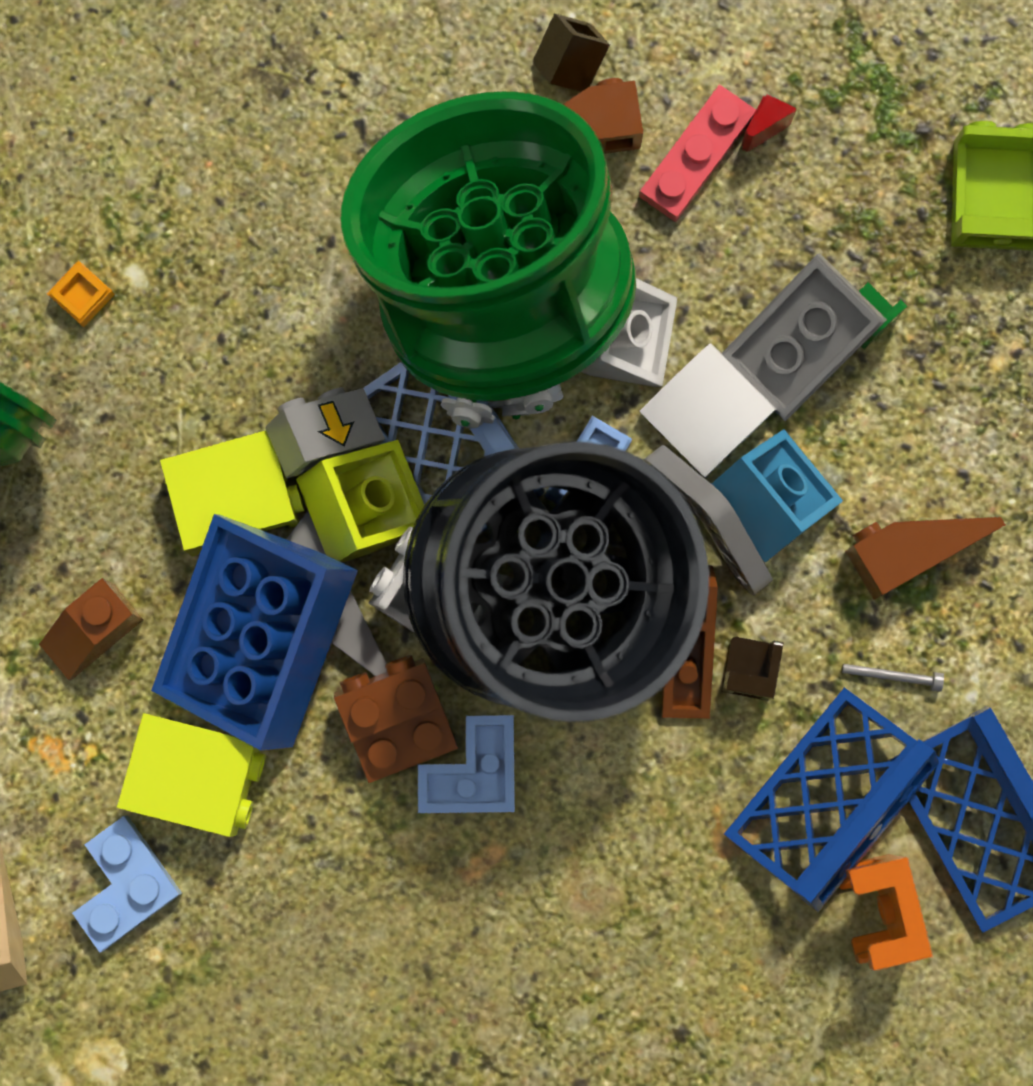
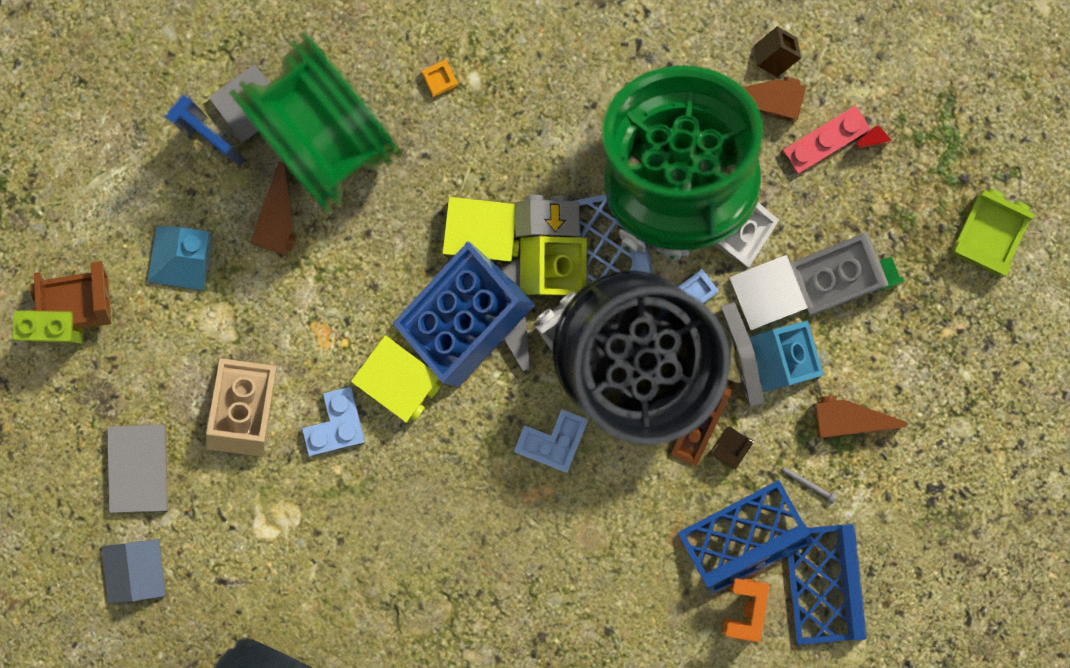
camera: 20 degrees right, 5 degrees up
dark orange slope [39,578,144,681] -> none
dark orange plate [334,655,458,783] -> none

